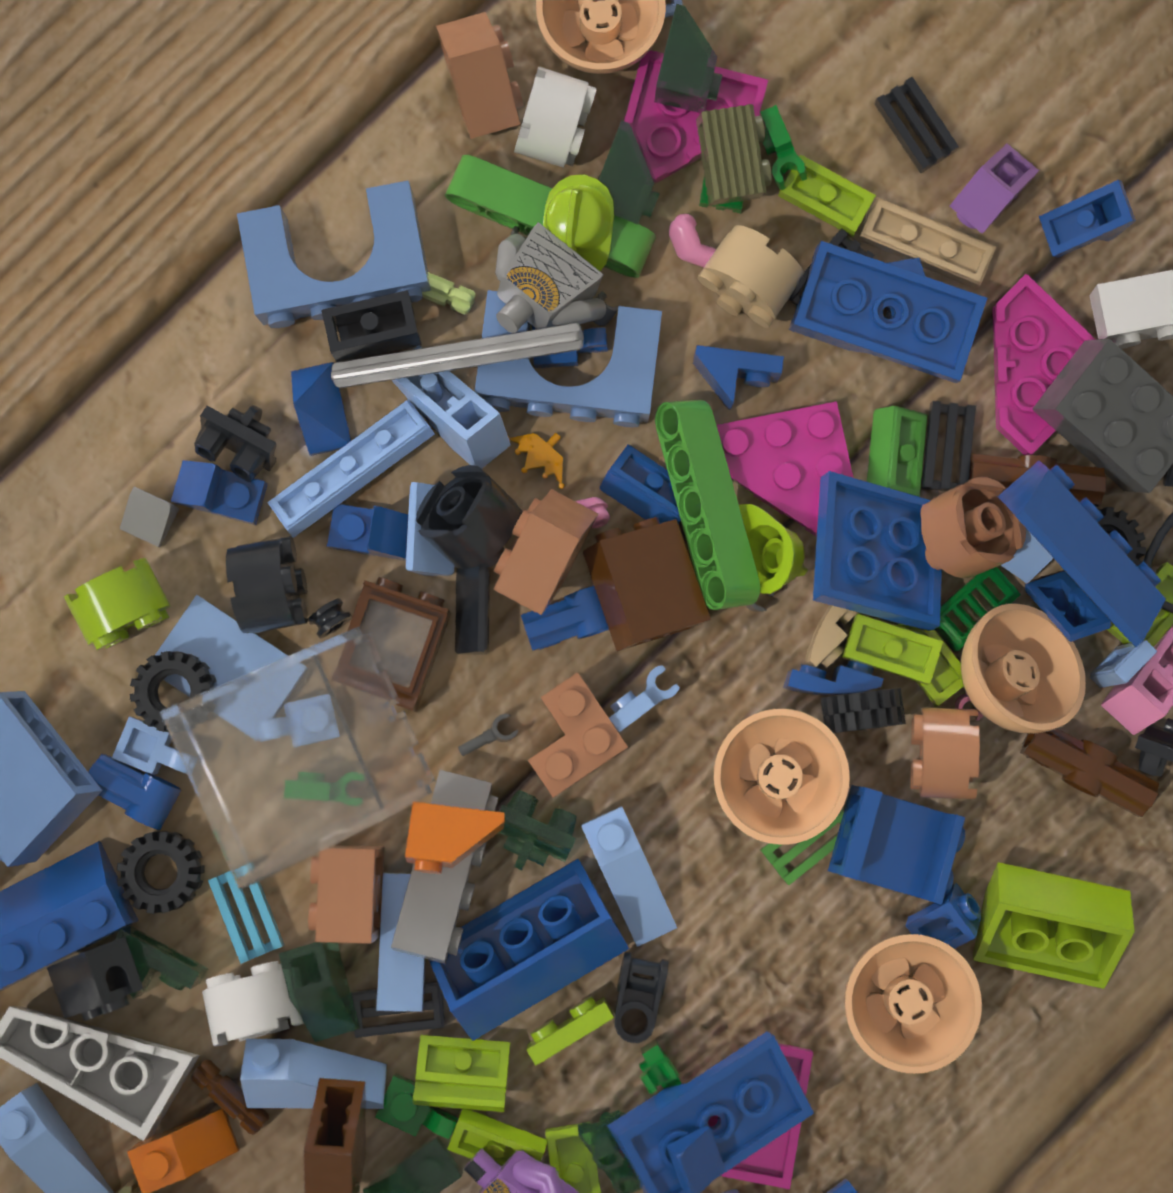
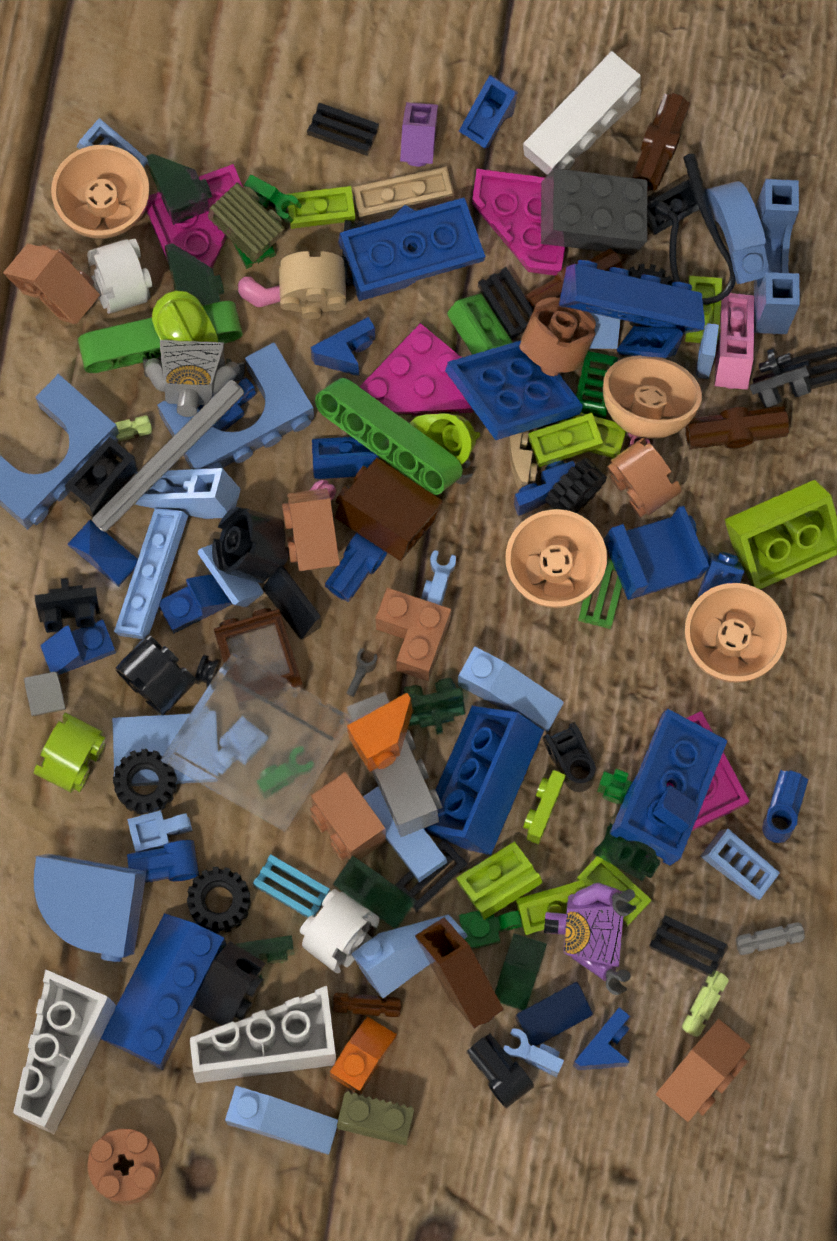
camera: 35 degrees left, 10 degrees down
light orange piece [508,433,565,489] -> none

